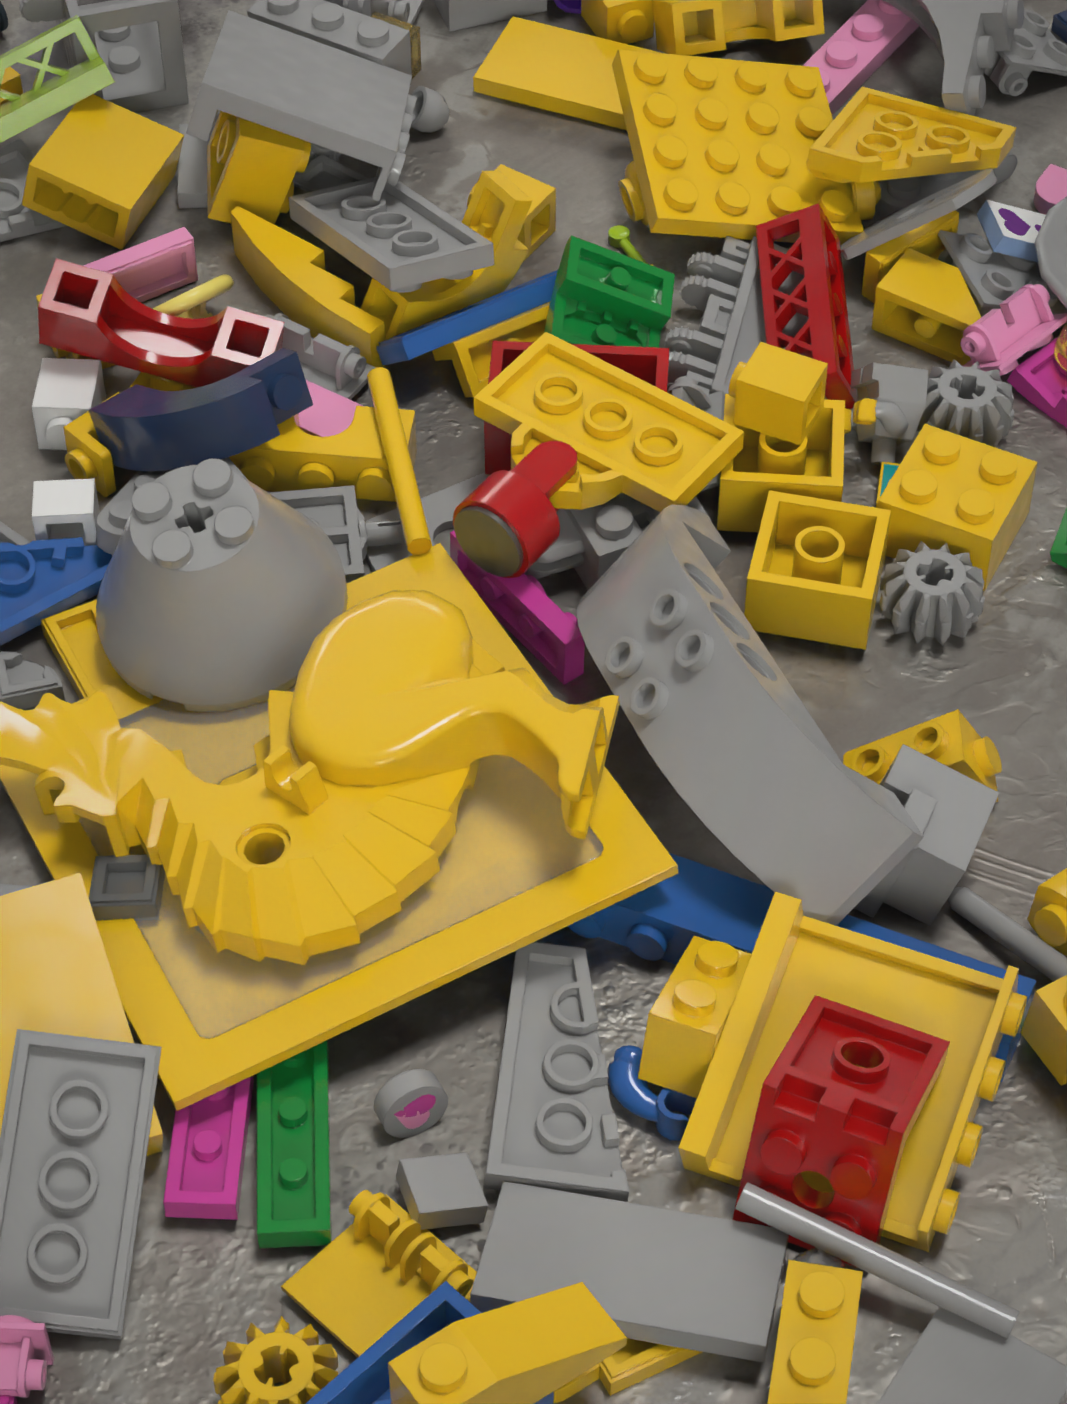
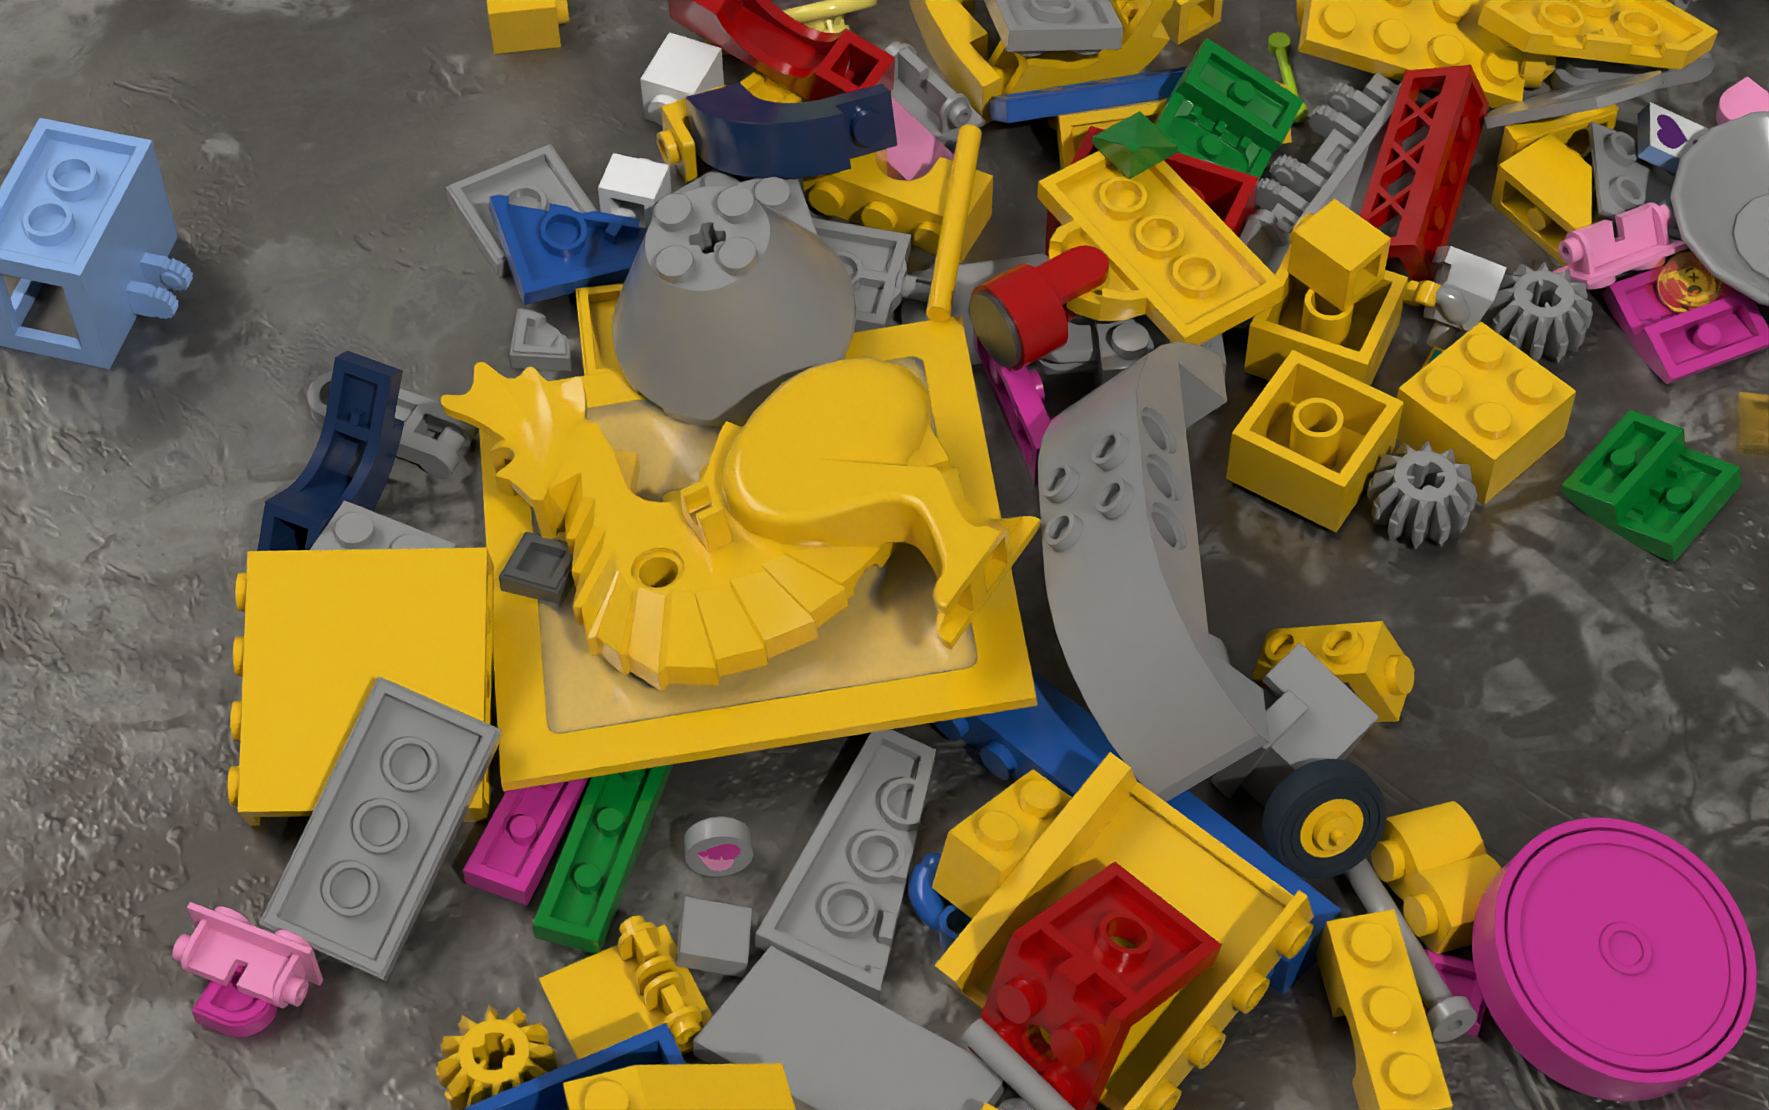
camera: 20 degrees right, 5 degrees up
none -> green slope [1092,111,1178,179]
none -> black wheel [1262,759,1387,879]

